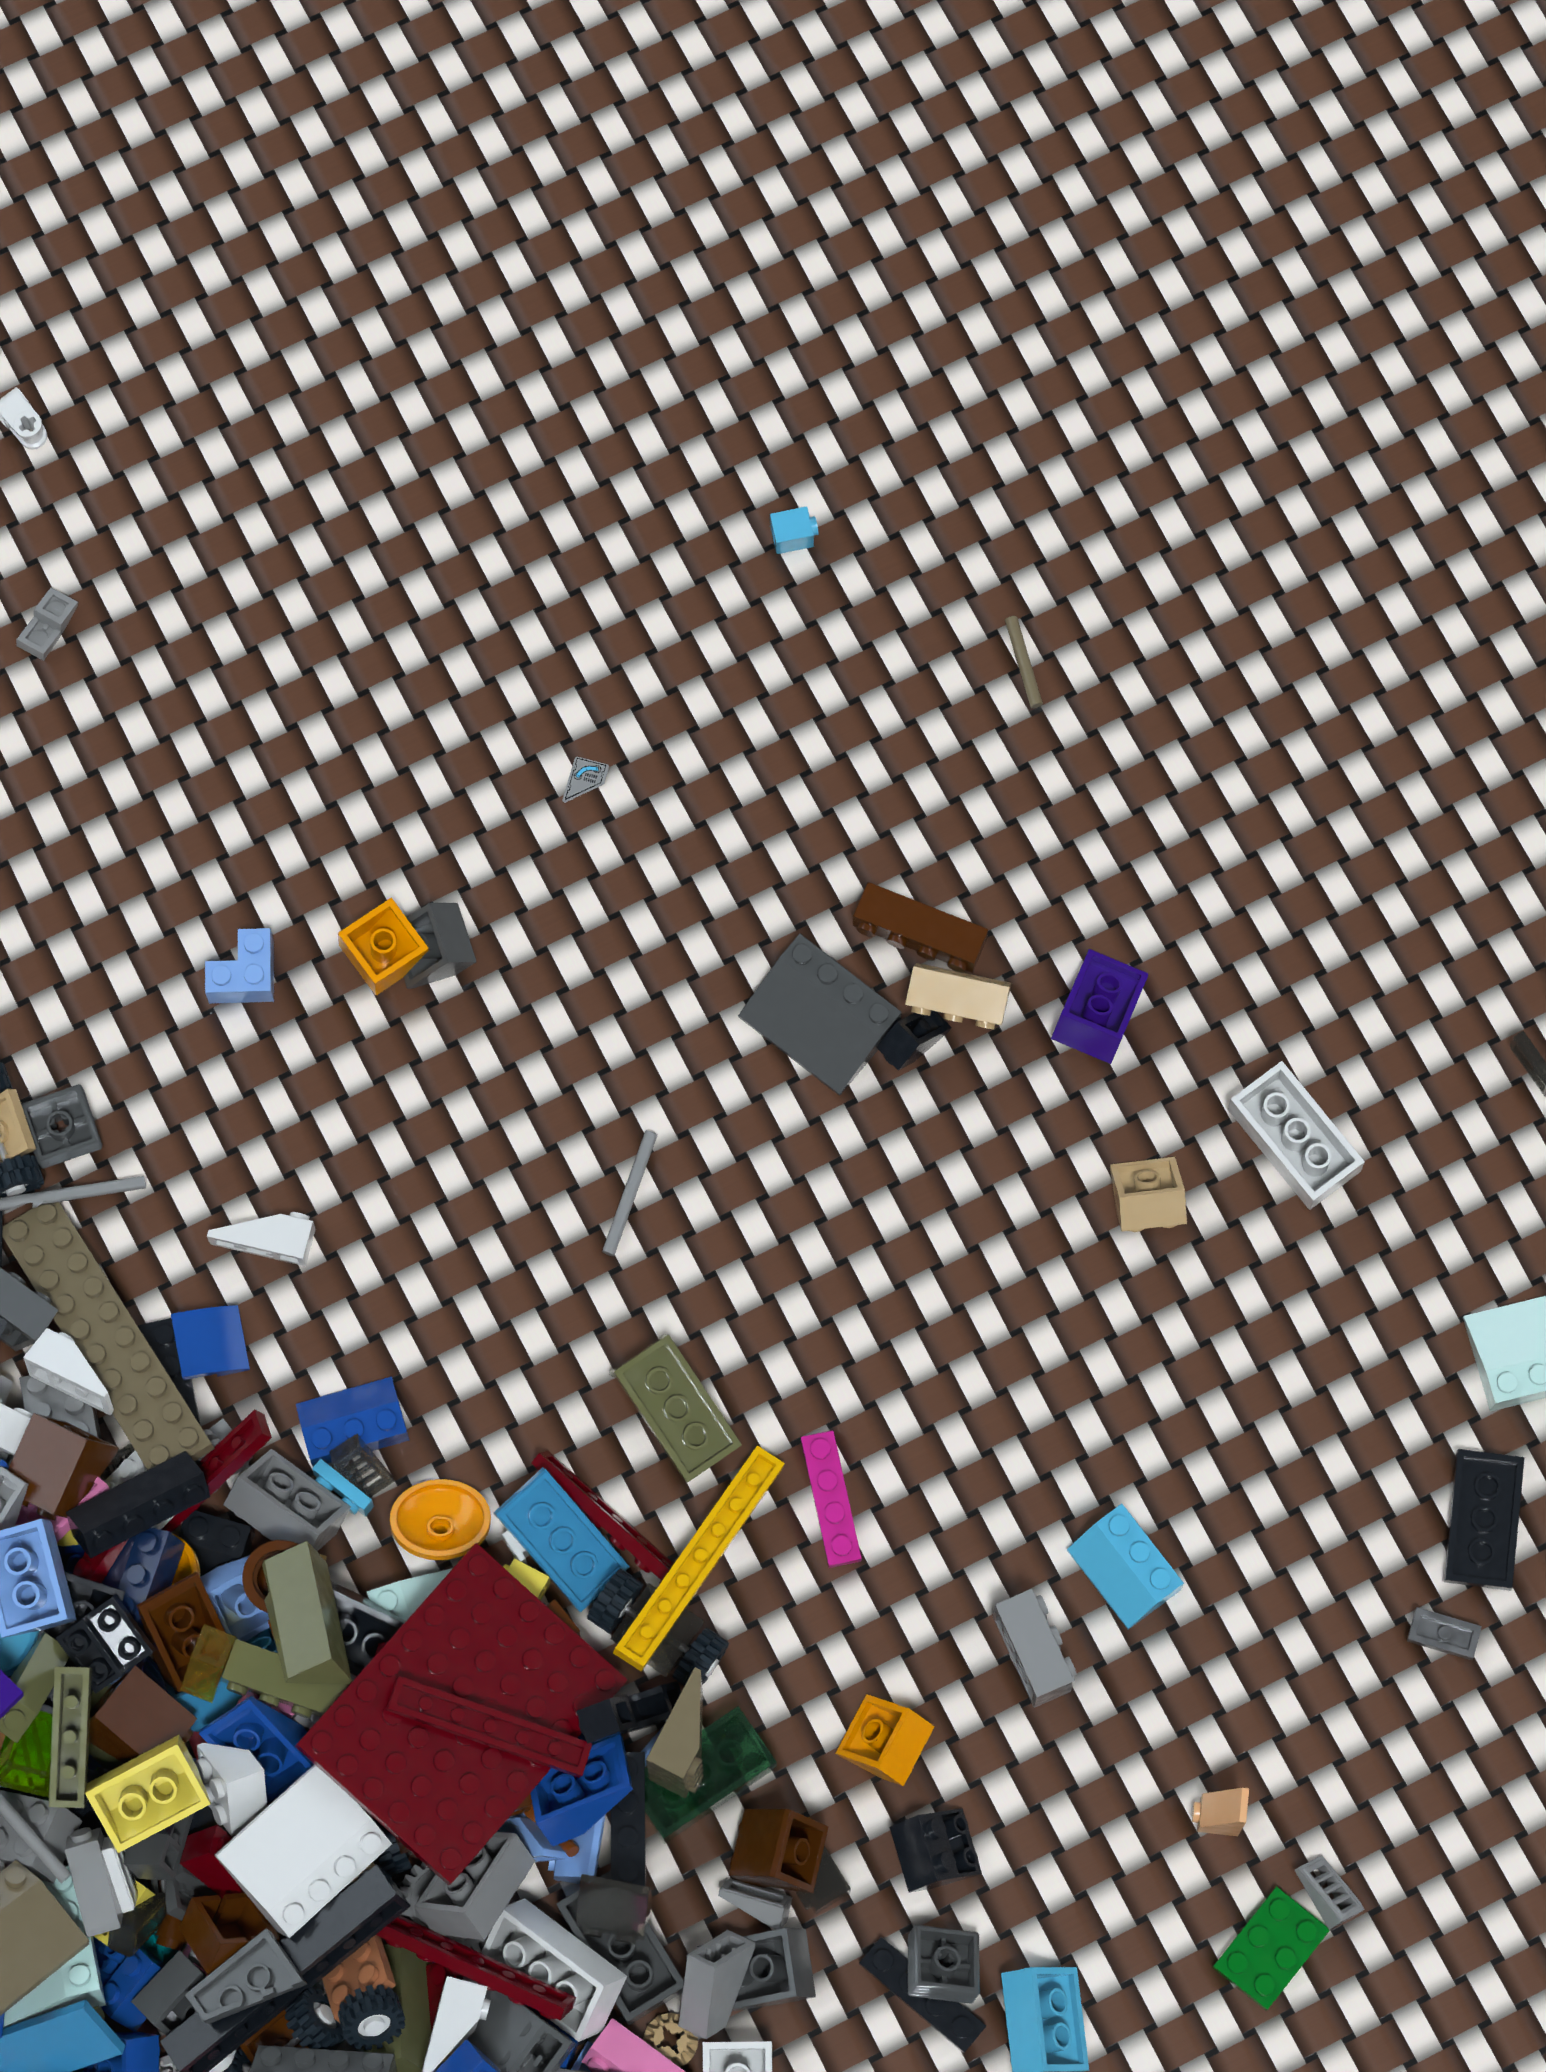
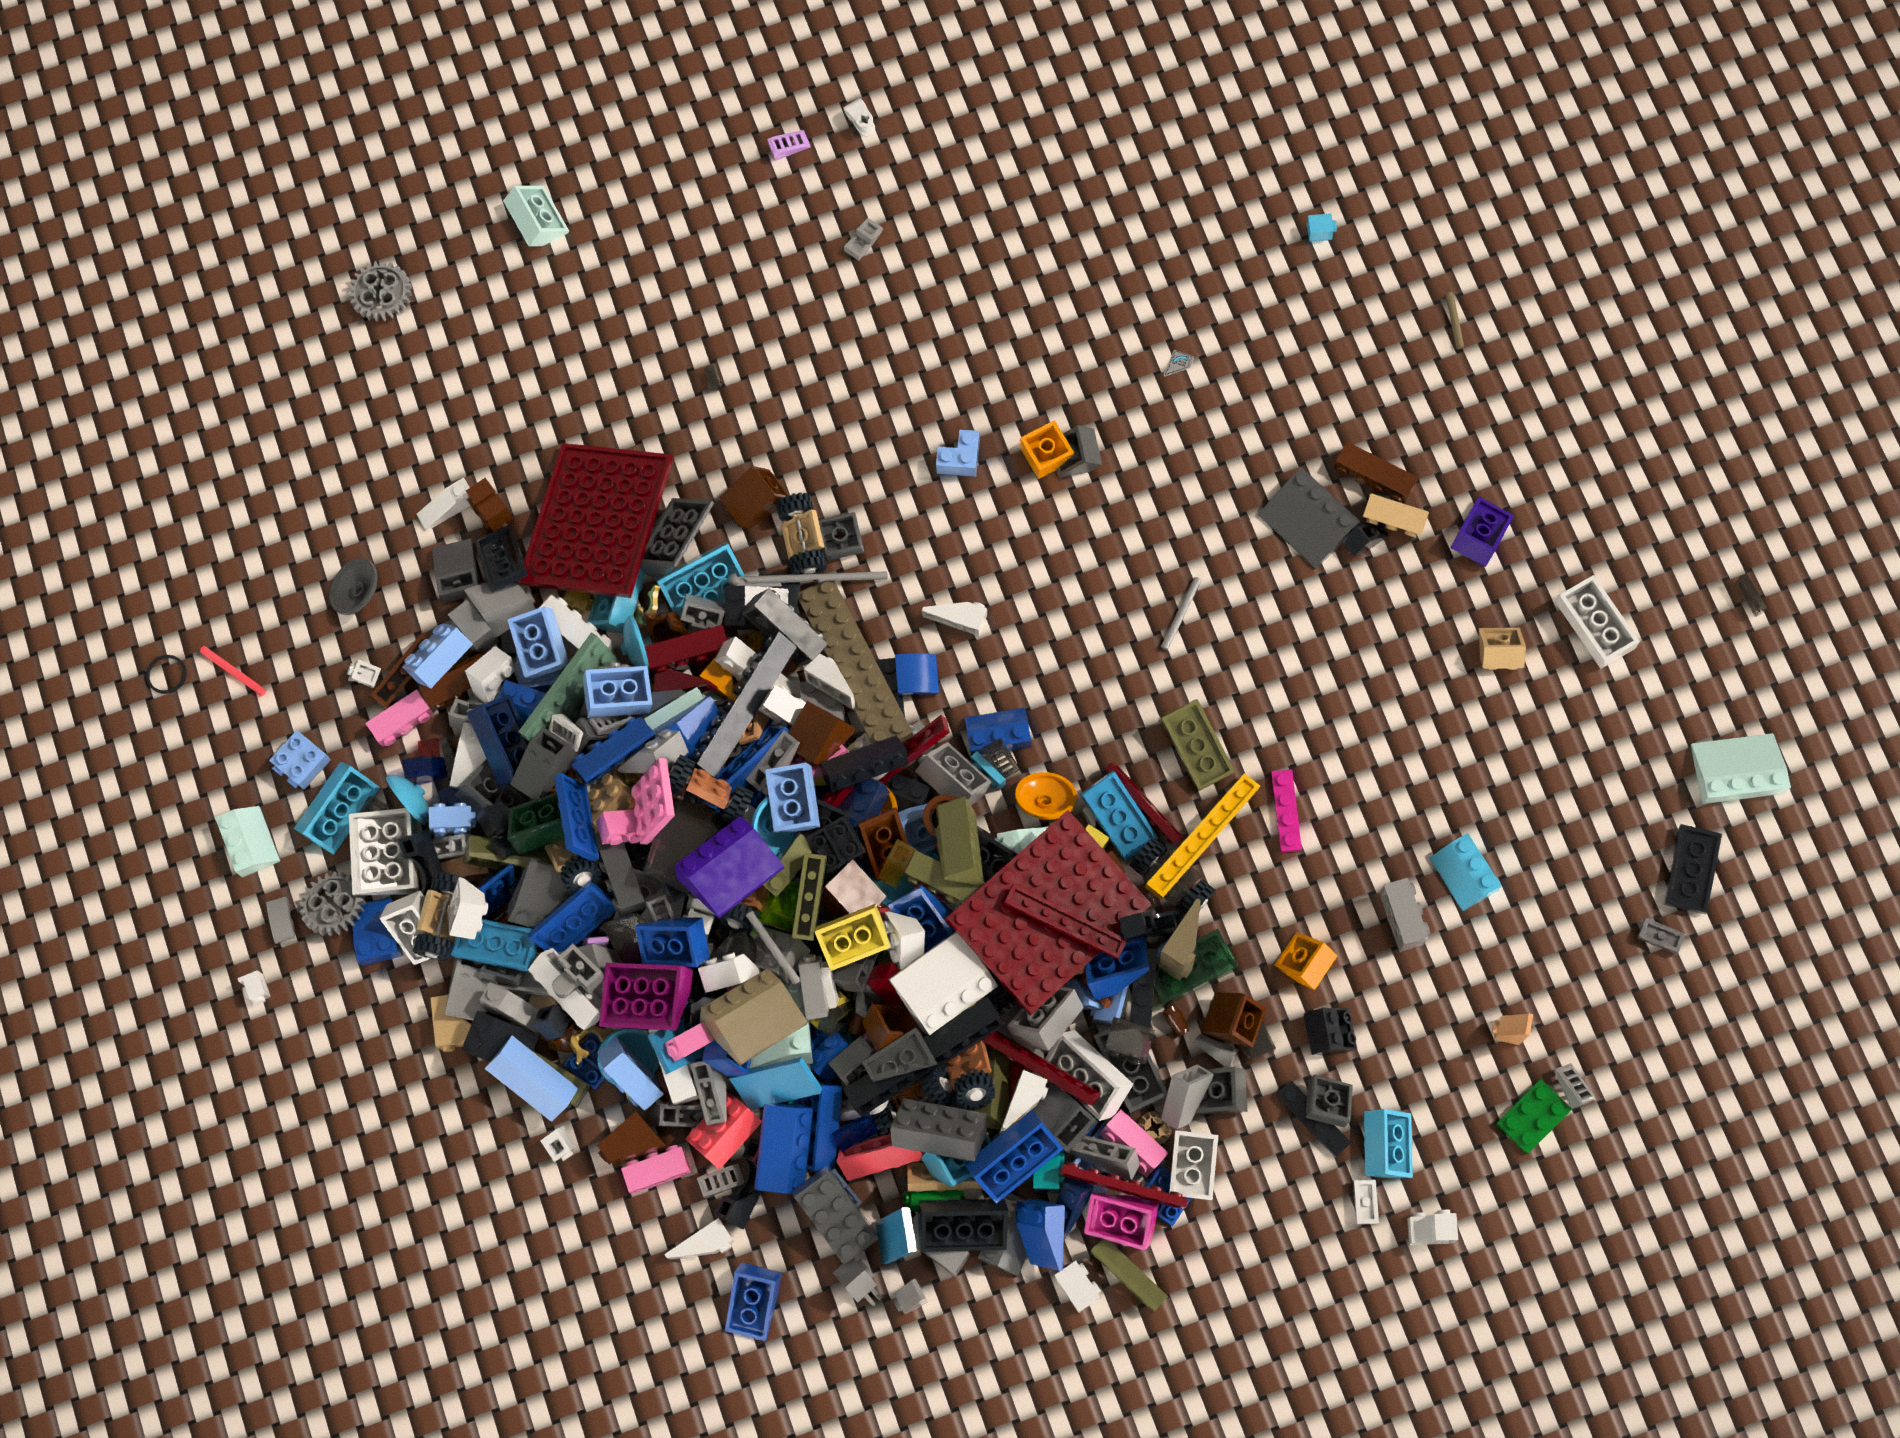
camera: 15 degrees right, 0 degrees up
none -> reddish brown cone [1162,1004,1189,1037]

